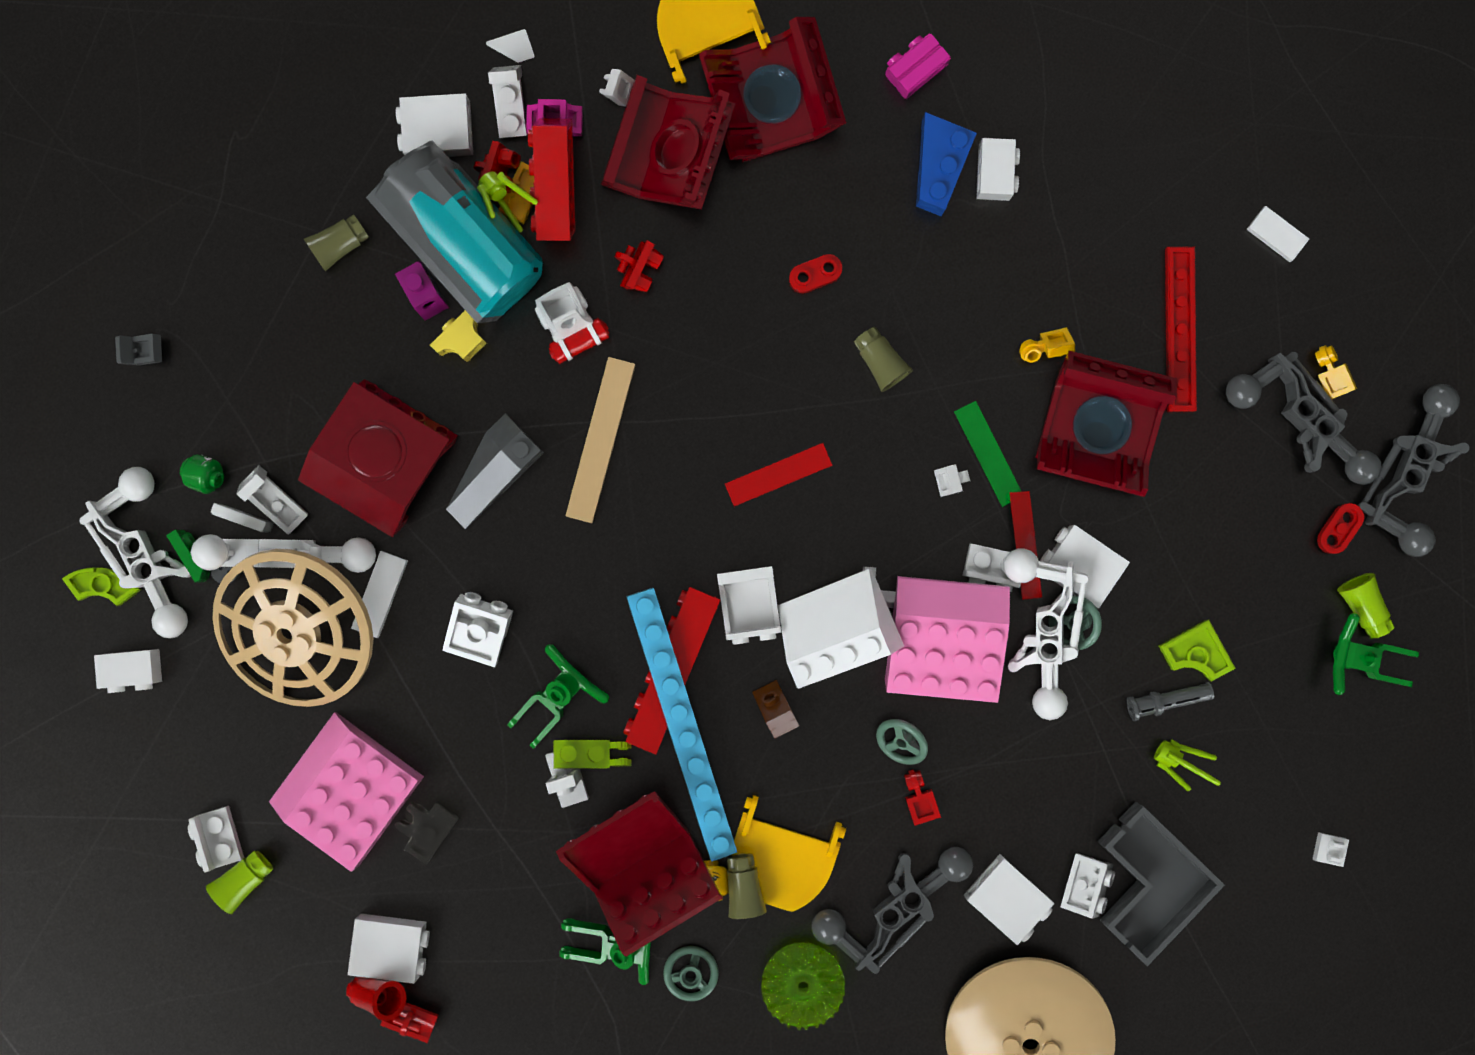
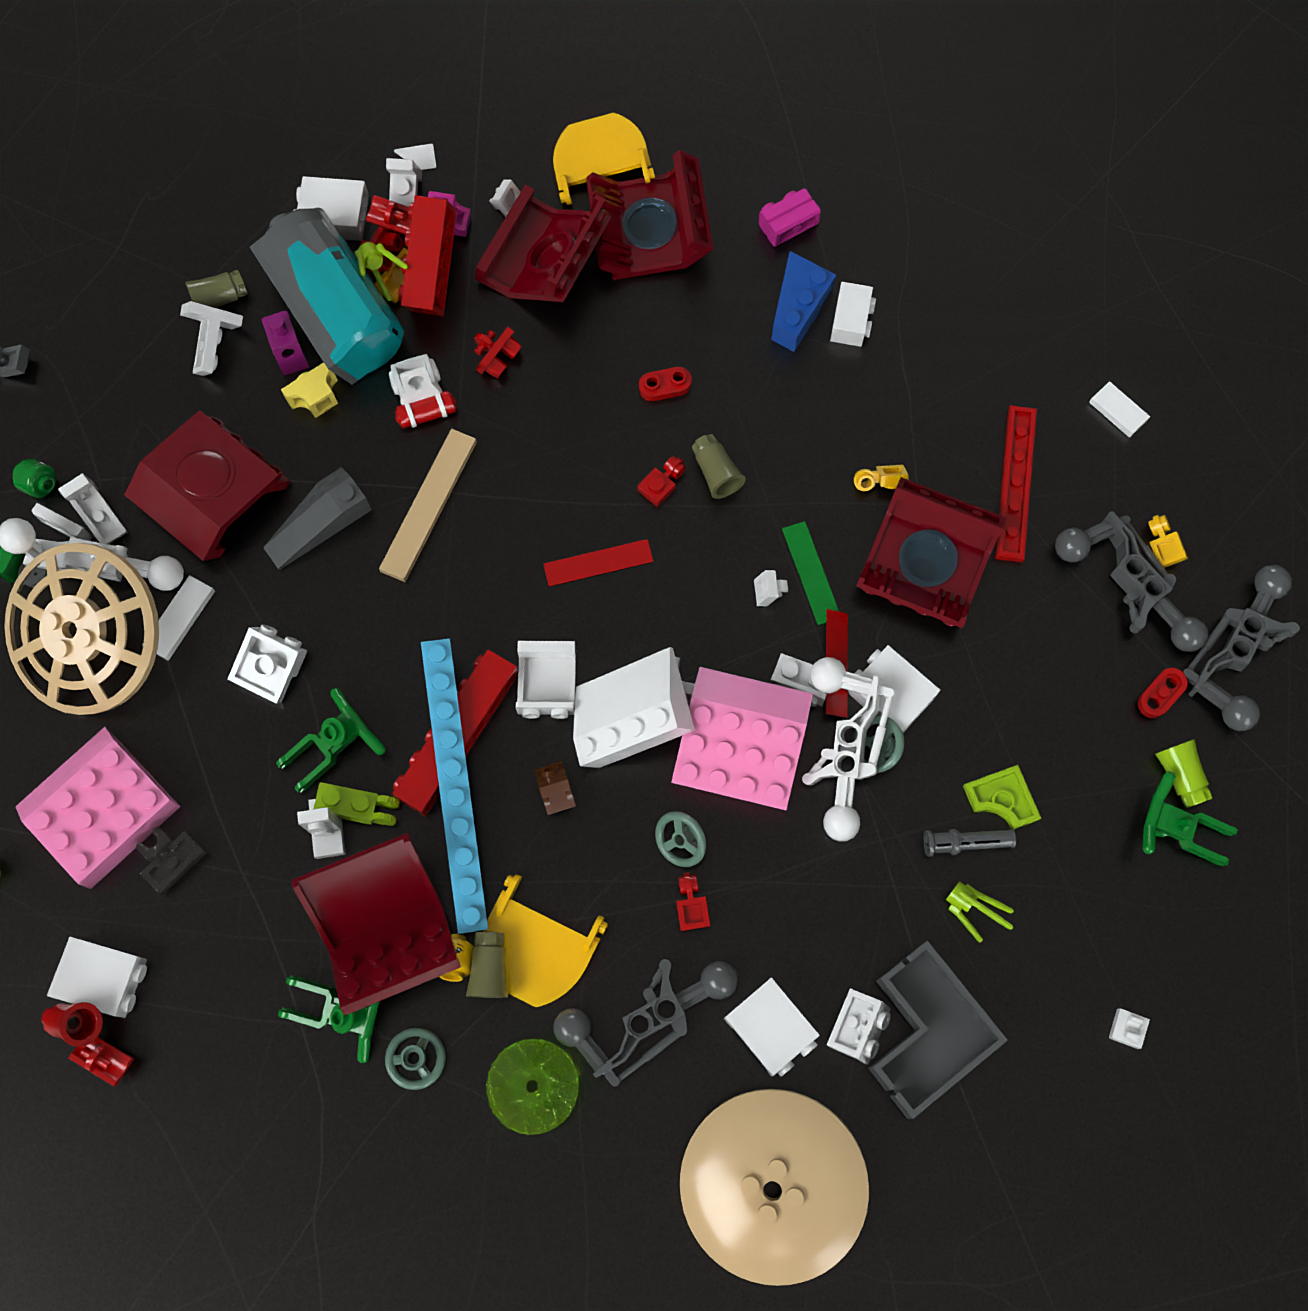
camera: 10 degrees right, 15 degrees down
none -> white bracket [180,301,243,376]
none -> red hips [365,195,411,235]
none -> red plate [637,456,686,507]

